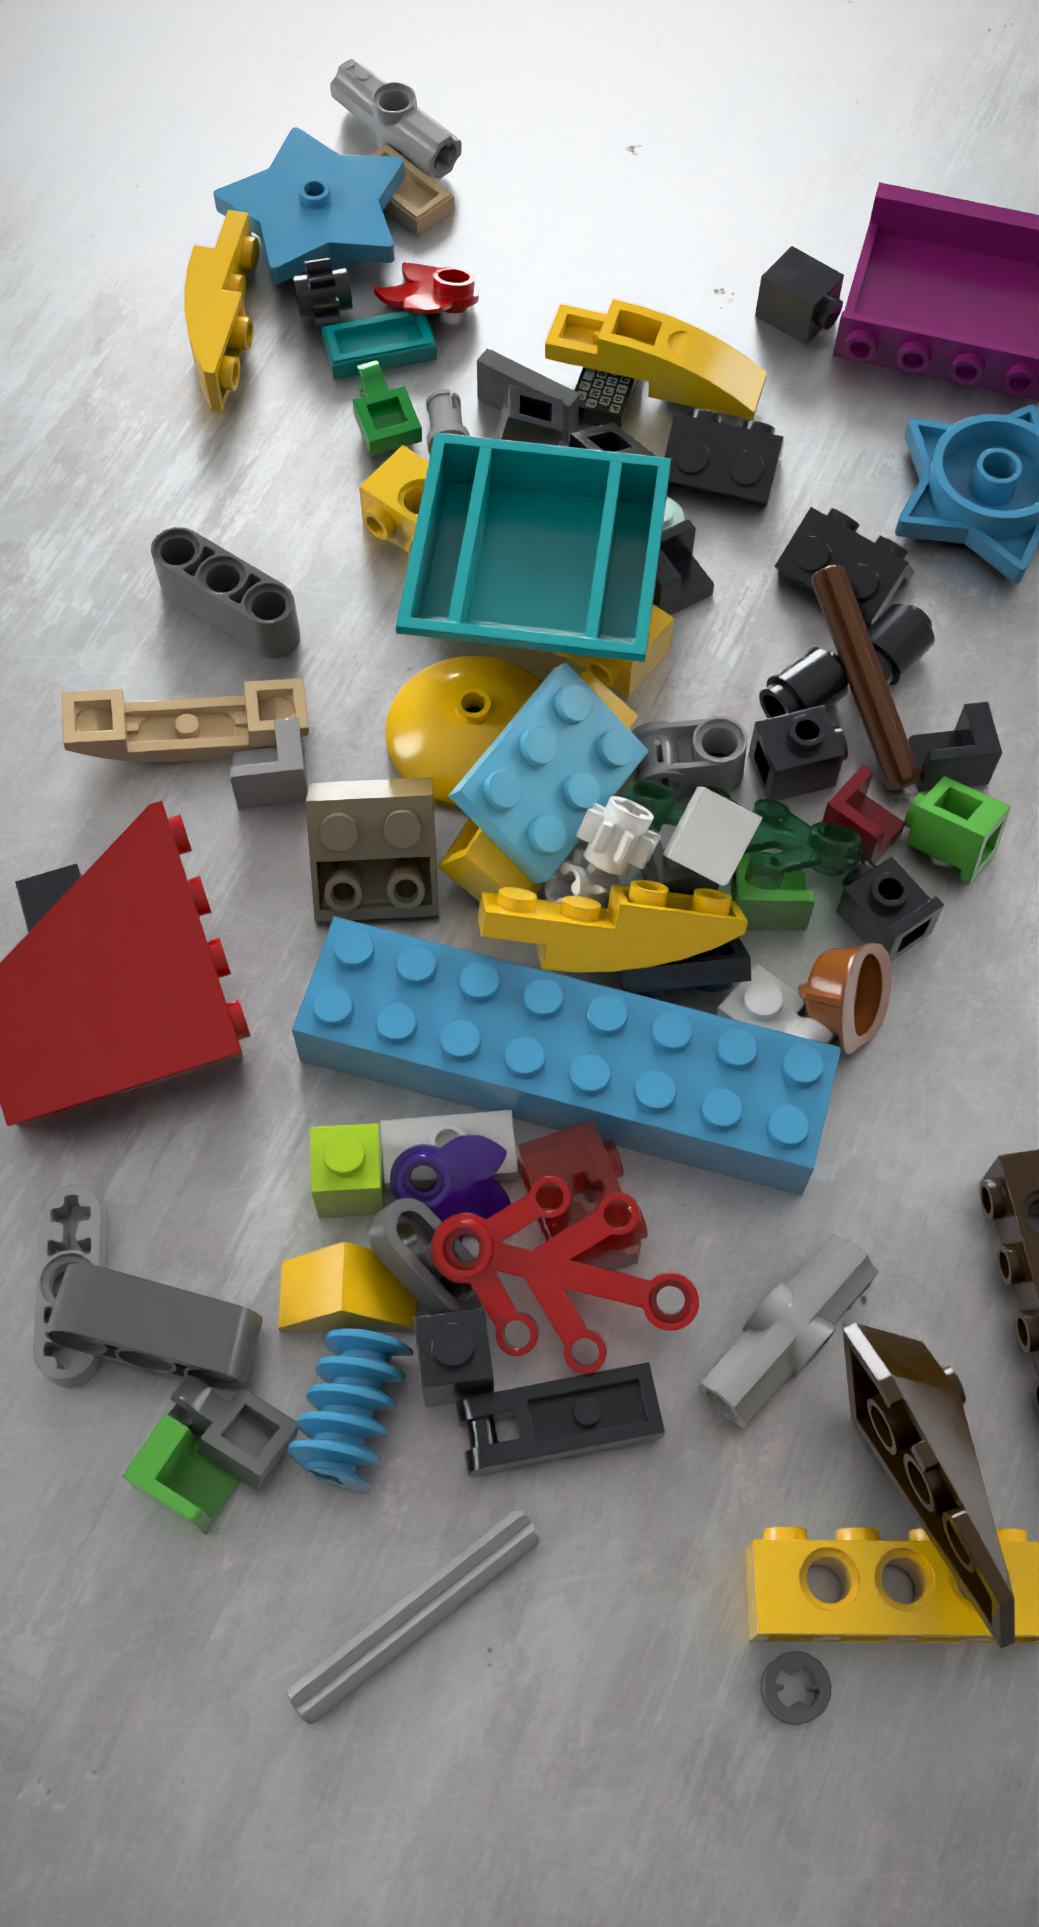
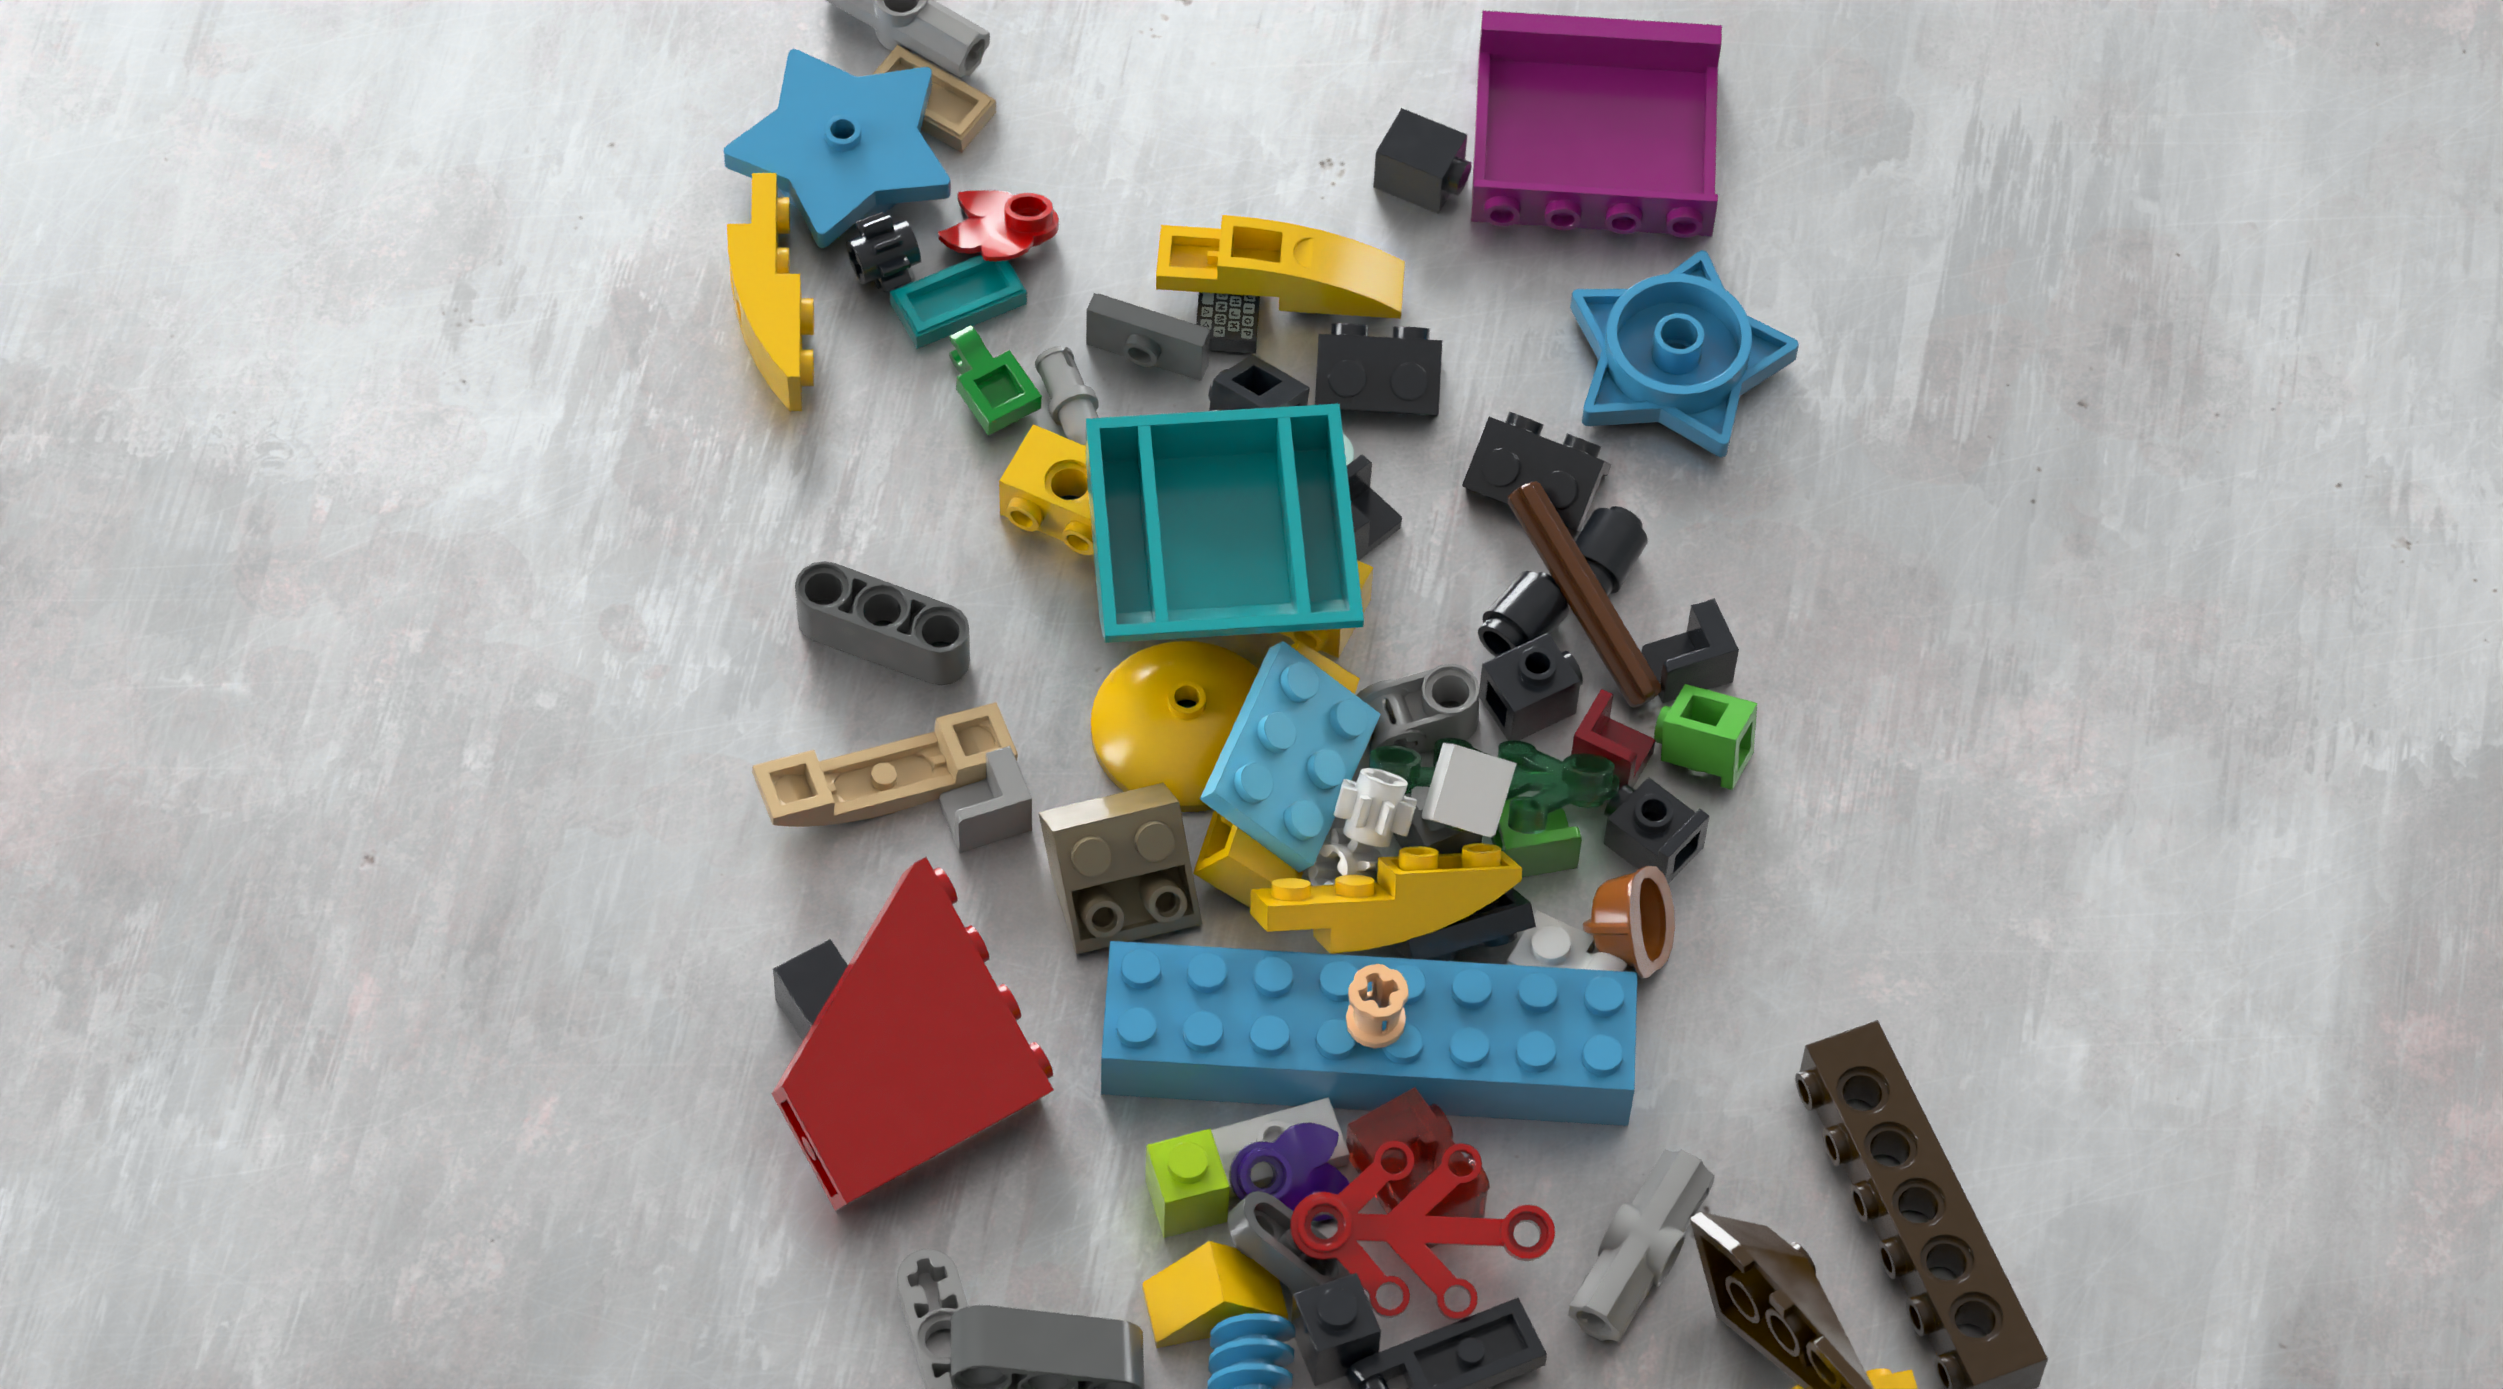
camera: 15 degrees left, 5 degrees down
black brick [492,385,563,446] -> none
none -> light nougat bush [1346,964,1409,1048]

